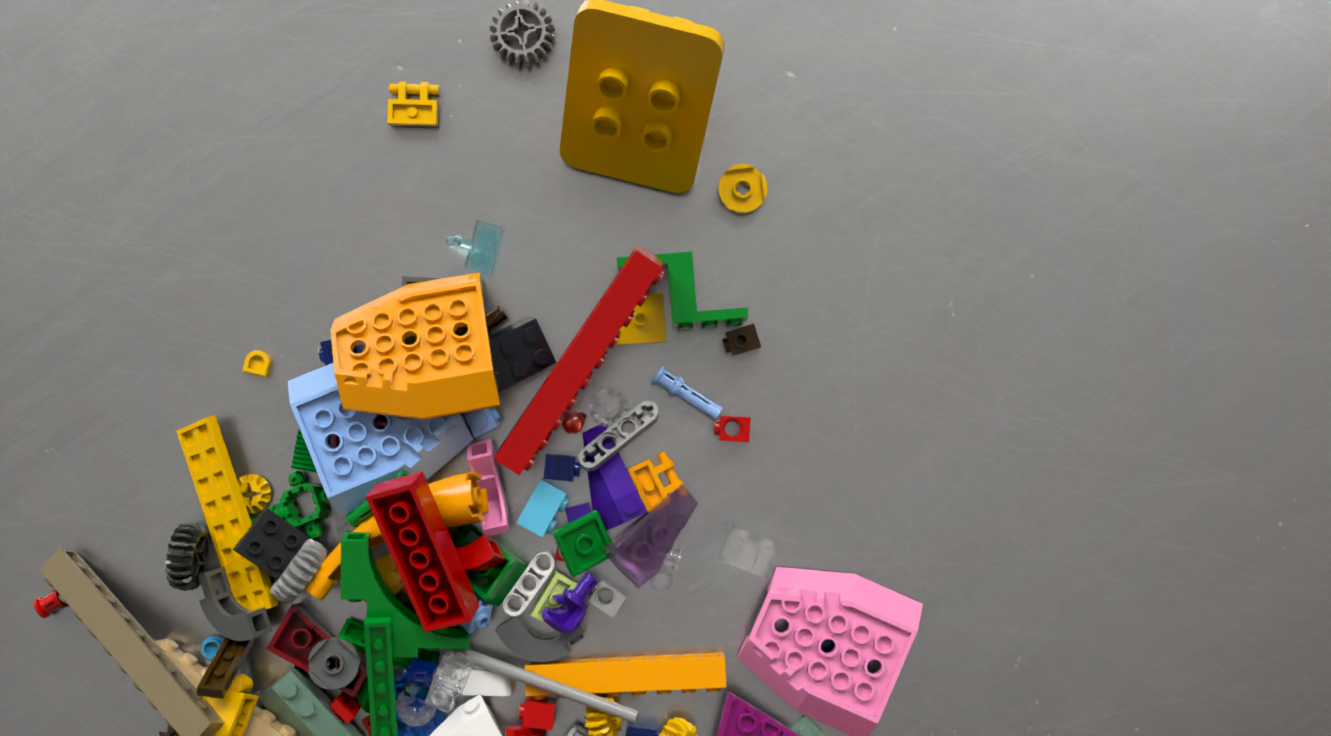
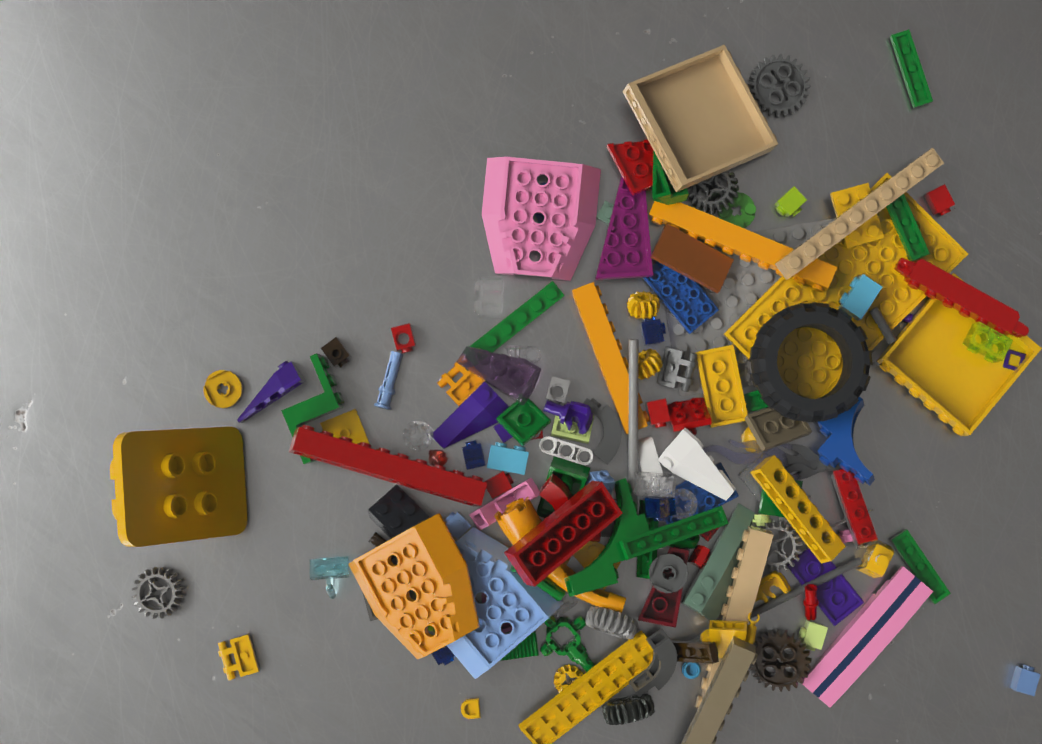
camera: 110 degrees left, 0 degrees up
black brick [232,508,308,579] -> none
light grey beam [578,401,659,472] -> none
none -> dark purple wedge [237,361,306,423]
none -> green plate [463,281,565,366]
none -> red brick [484,471,514,499]

